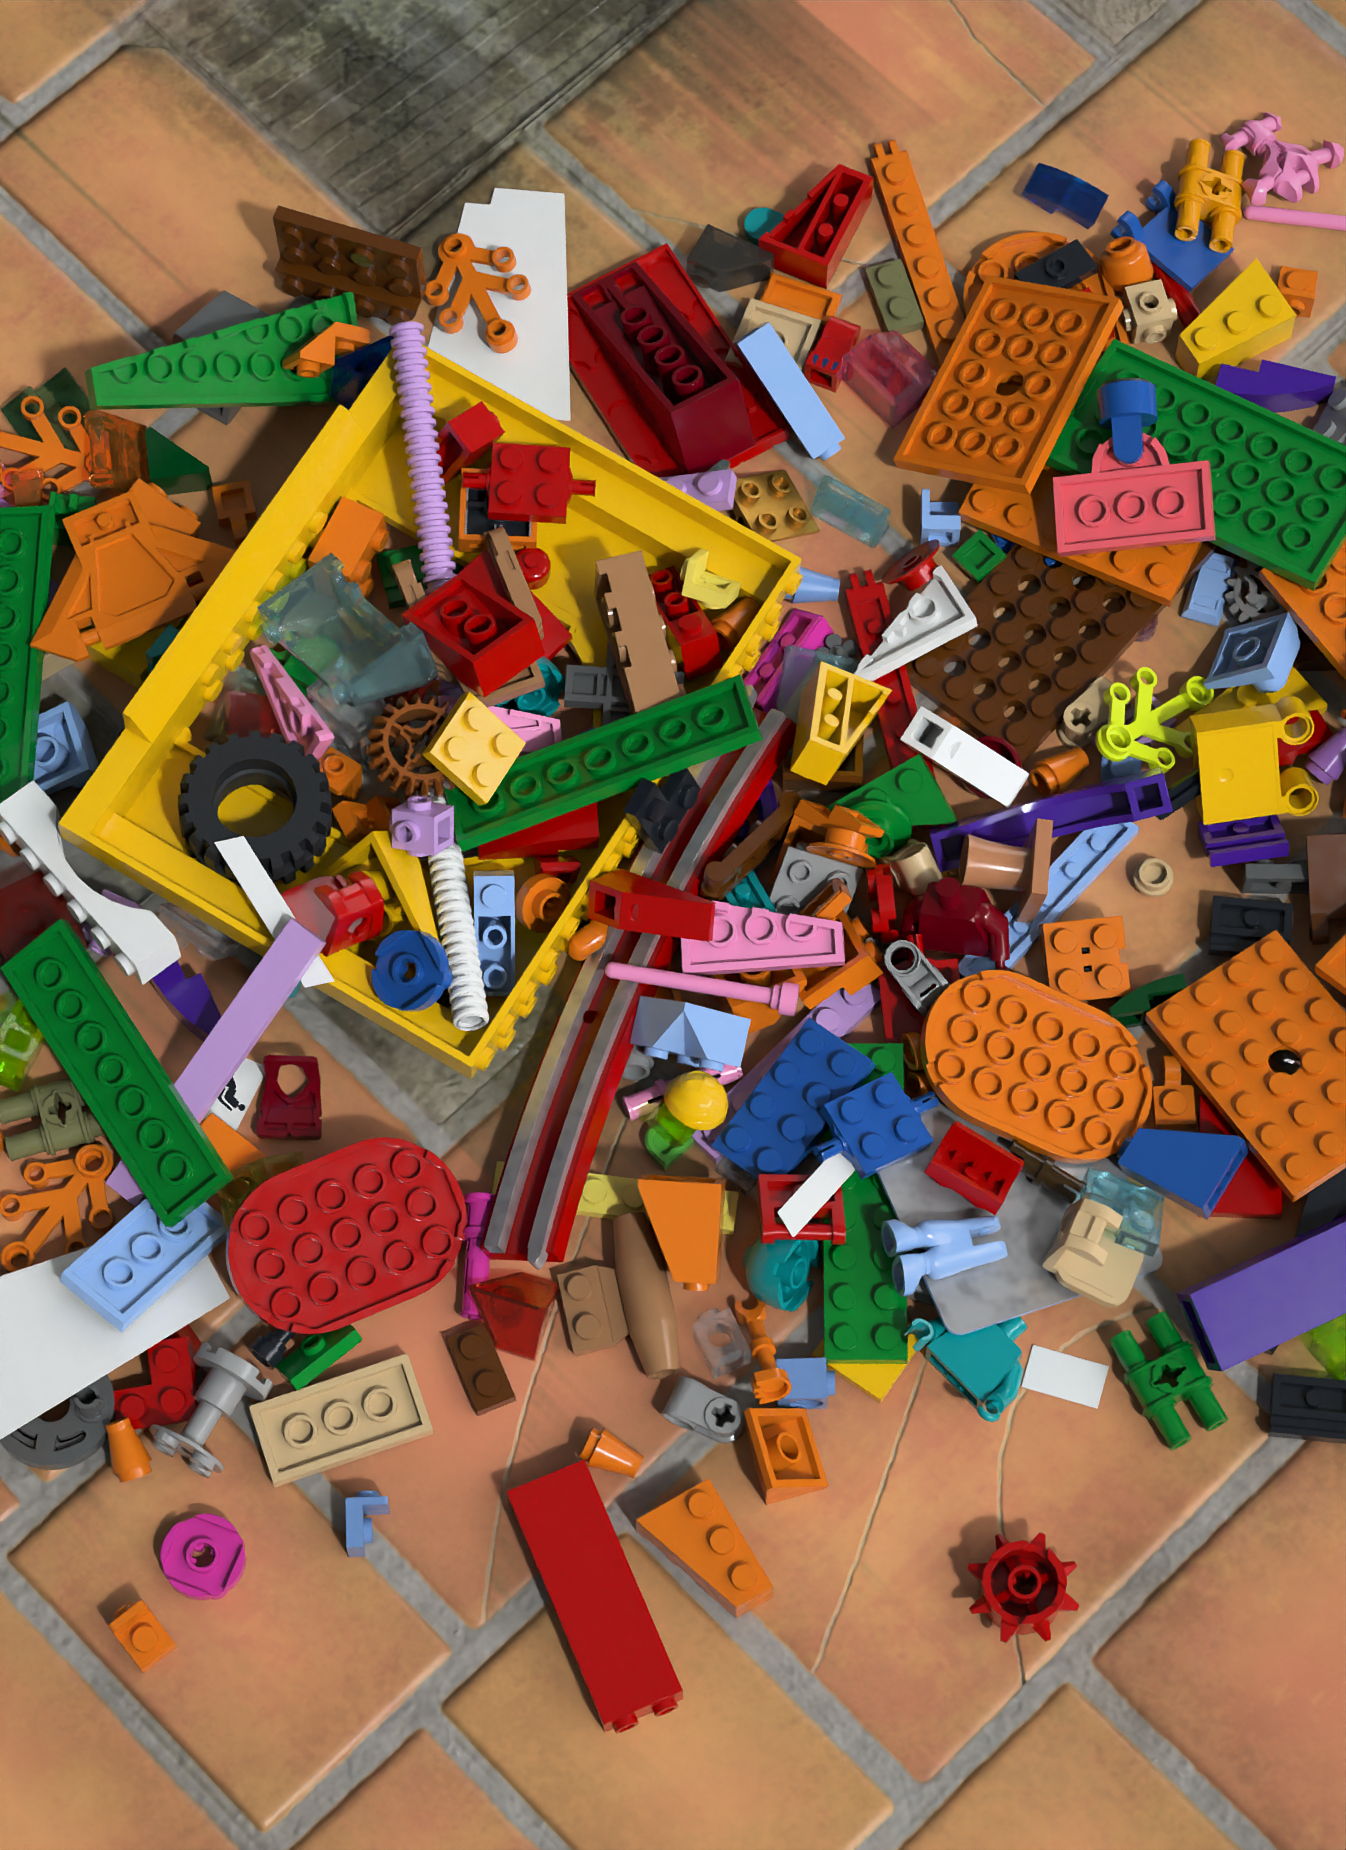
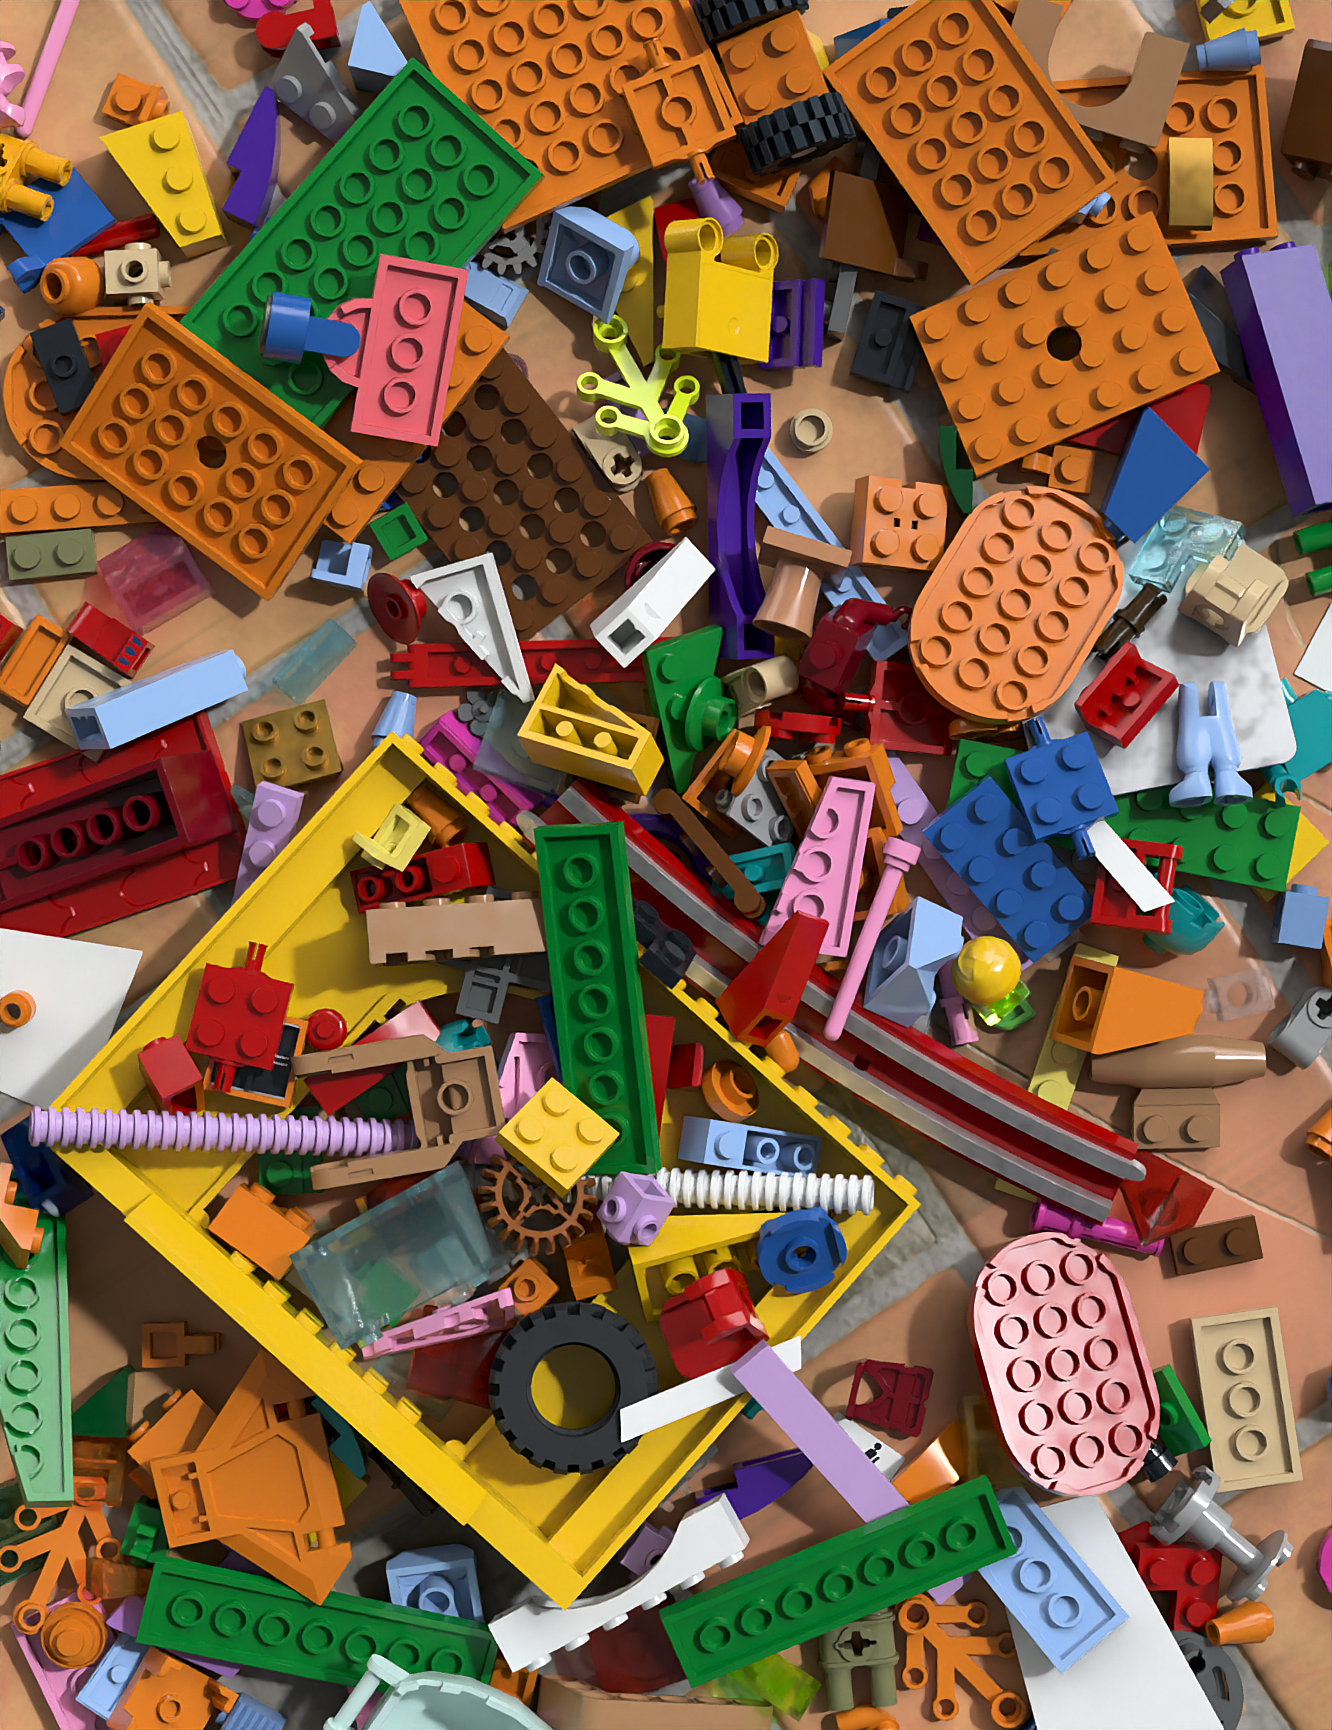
camera: 85 degrees left, 20 degrees up
red slope [401,572,545,698] -> none
orange piece [734,1298,792,1404] -> none
orange slope [794,799,885,838] -> none
light grey piece [884,940,950,1017] -> none

